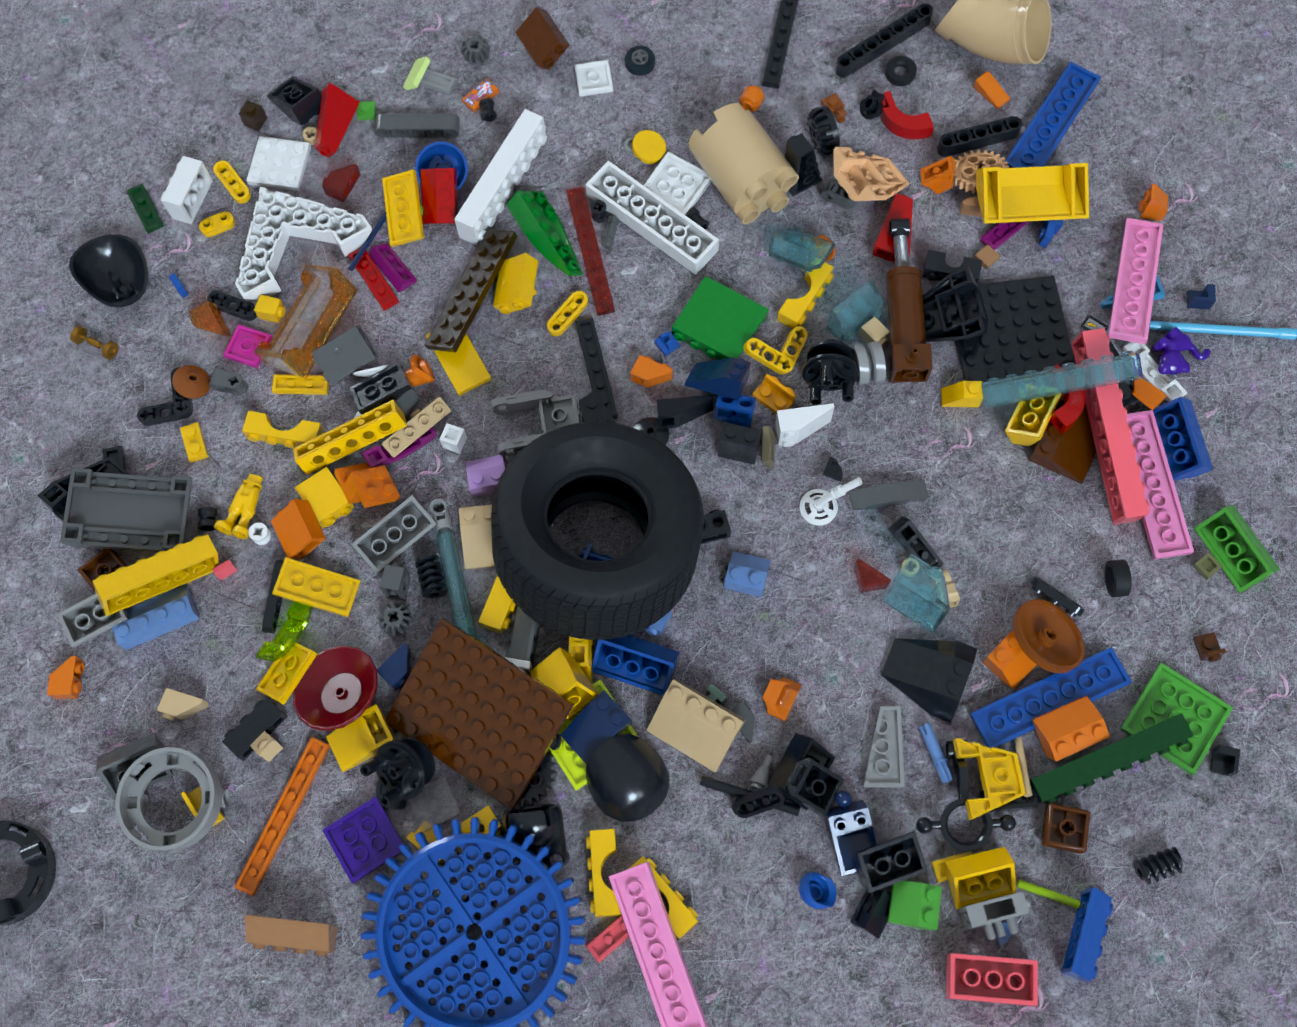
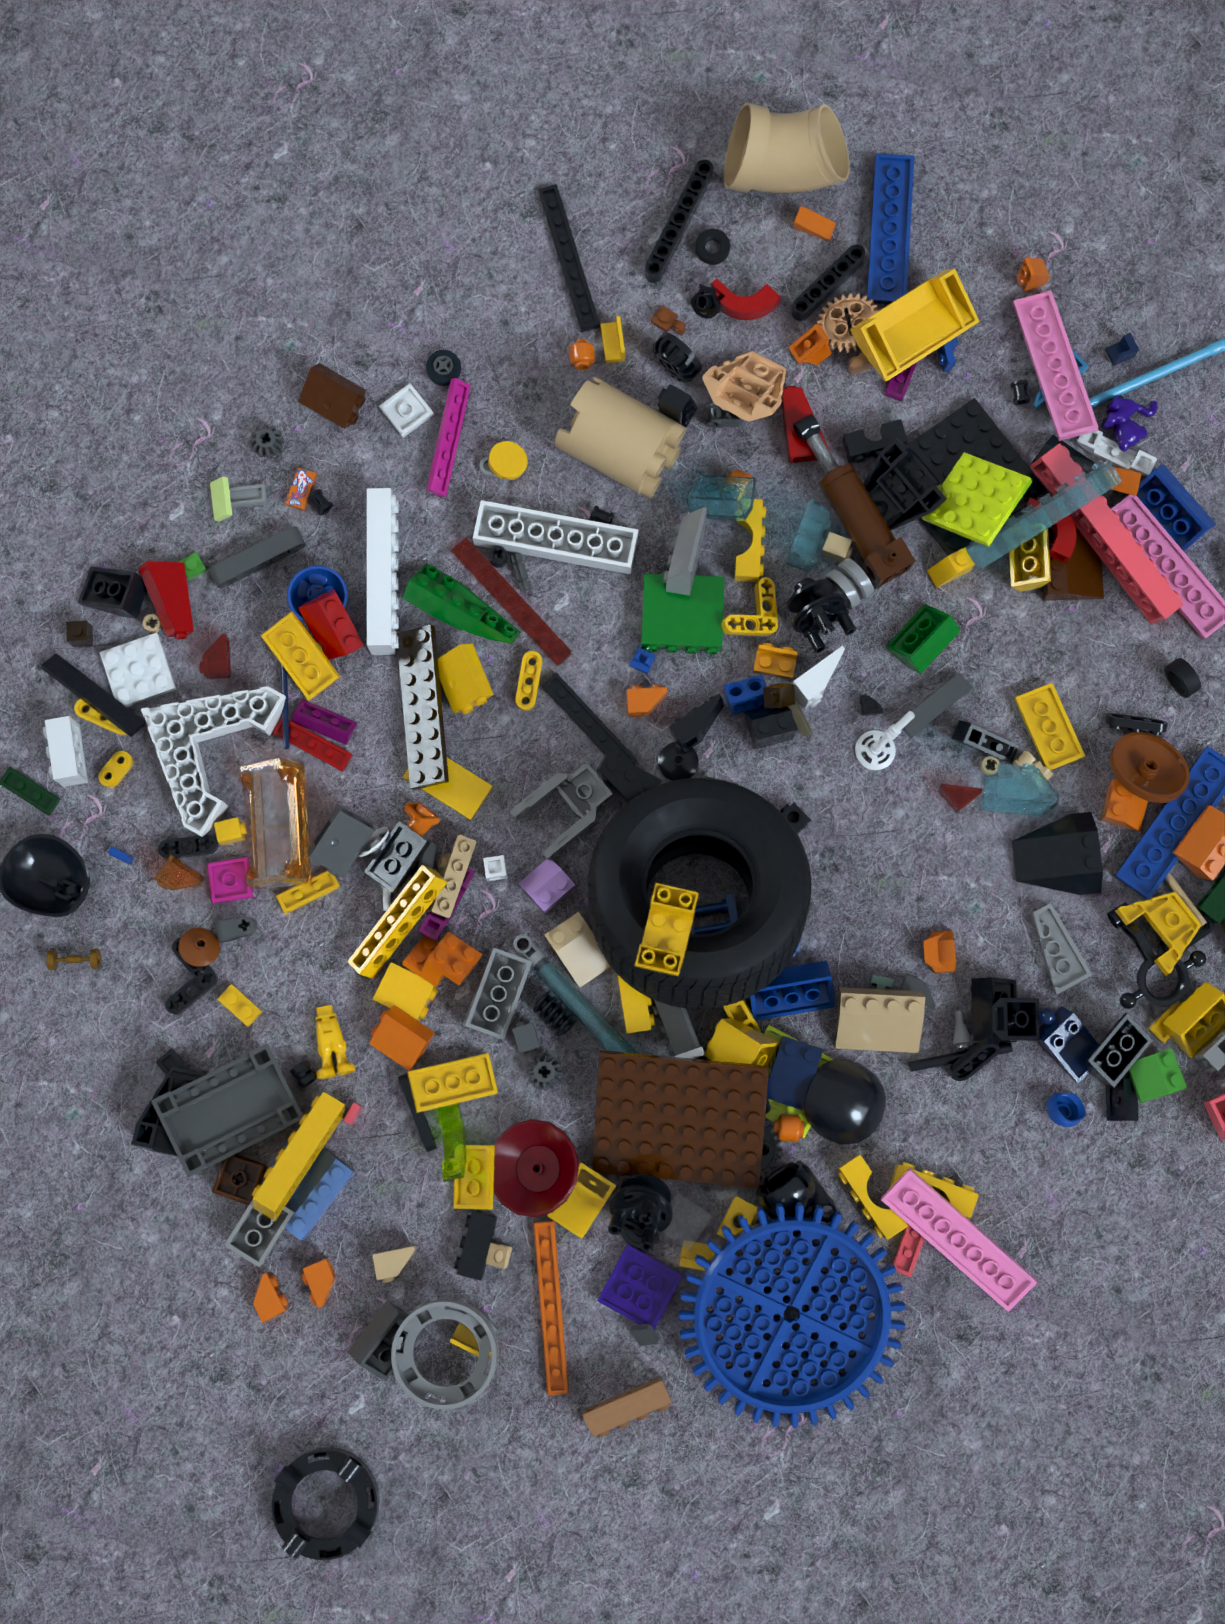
camera: 30 degrees left, 10 degrees up
yellow arch [242,411,324,448] -> none
white wheel [249,523,271,545] -> none
dark blue slope [377,642,411,691] -> none
white plate [643,152,711,216] -> none
dark blue slope [684,357,751,400] -> none
medium blue slope [724,551,771,597] -> none
medium blue axle [918,723,954,783] -> none
medium nougat tile [974,244,1001,270] -> none
sticker [1081,315,1109,331] -> none
none -> black tile [41,654,145,737]
none -> orange slope [301,1258,337,1309]
none -> dark pink plate [426,378,471,497]
none -> yellow panel [601,316,625,363]
none -> dark grey tile [630,1323,660,1346]
none -> yellow slope [635,883,698,976]
none -> light grey slope [663,507,707,596]
none -> dark brown brick [763,683,795,708]
none -> orange head [773,1114,804,1143]
none -> green slope [885,604,961,674]
none -> neon yellow plate [922,452,1032,547]
none -> black bush [1010,380,1030,405]
none -> yellow plate [1014,682,1085,771]

